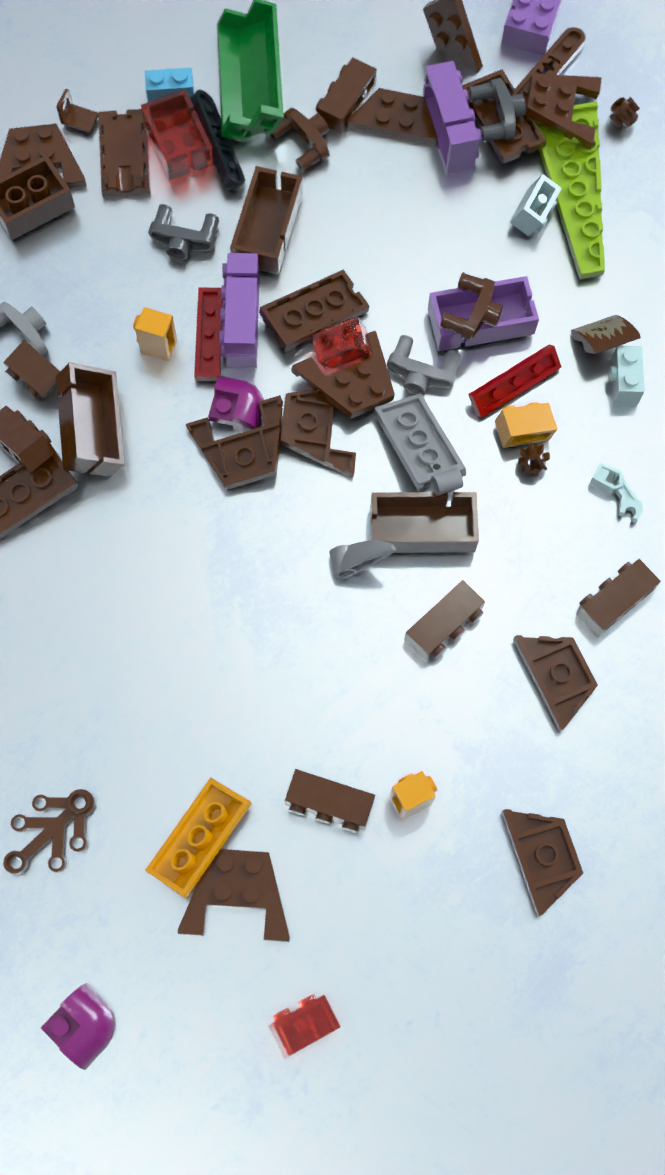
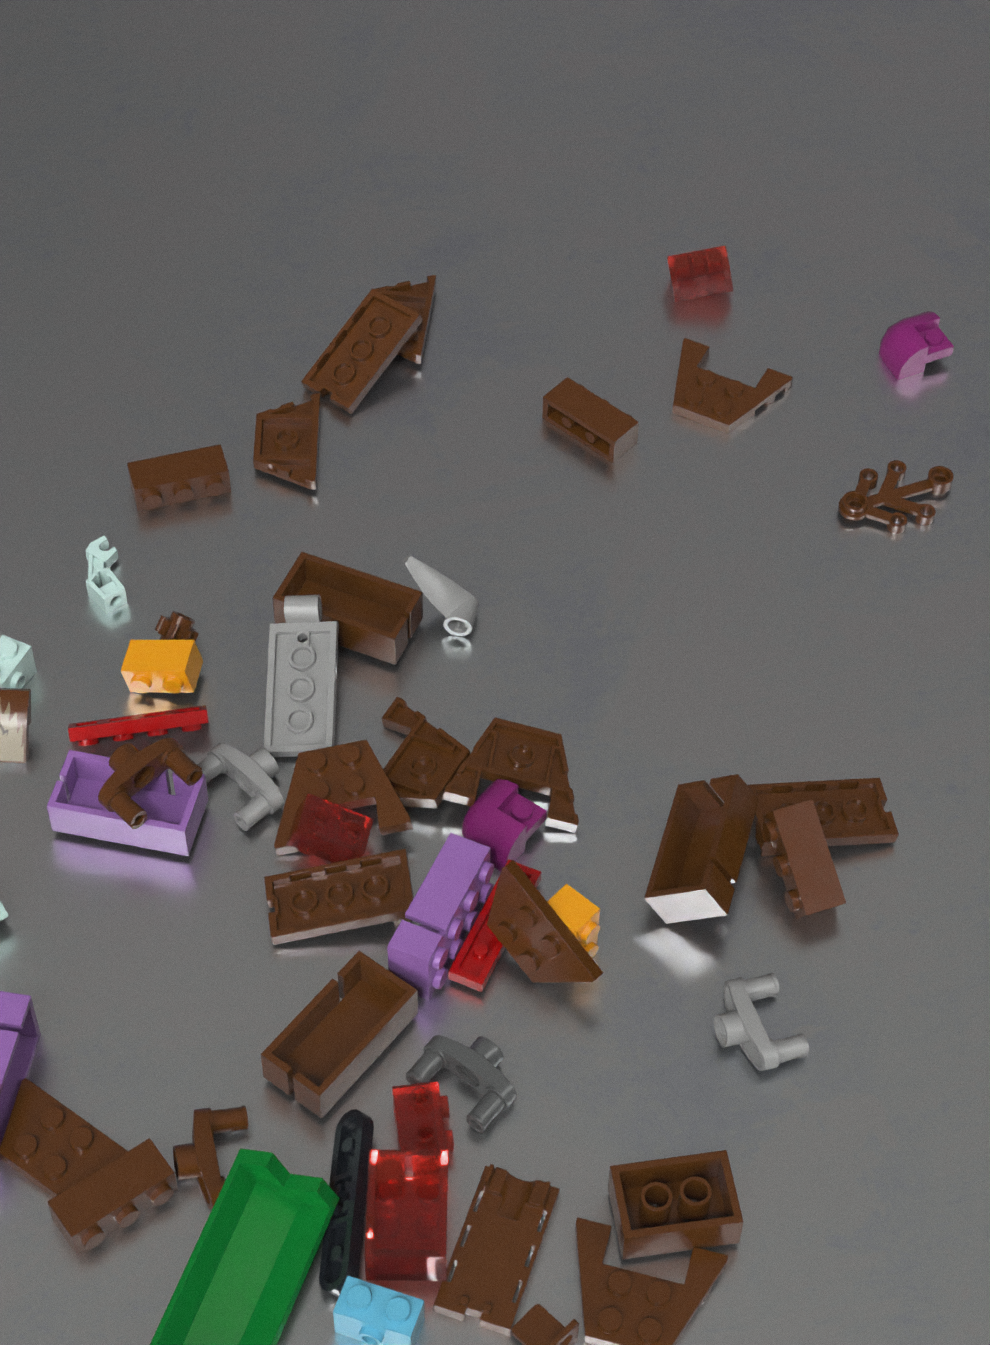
camera: 155 degrees left, 20 degrees down
reddish brown brick [3,340,60,400] -> none
light orange slope [145,777,252,898] -> none
light orange brick [389,770,437,820] -> none
brick [404,579,486,662] -> none
none -> reddish brown piece [301,289,423,414]
none -> clear red brick [392,1081,454,1174]
none -> reddish brown wing [487,859,603,983]

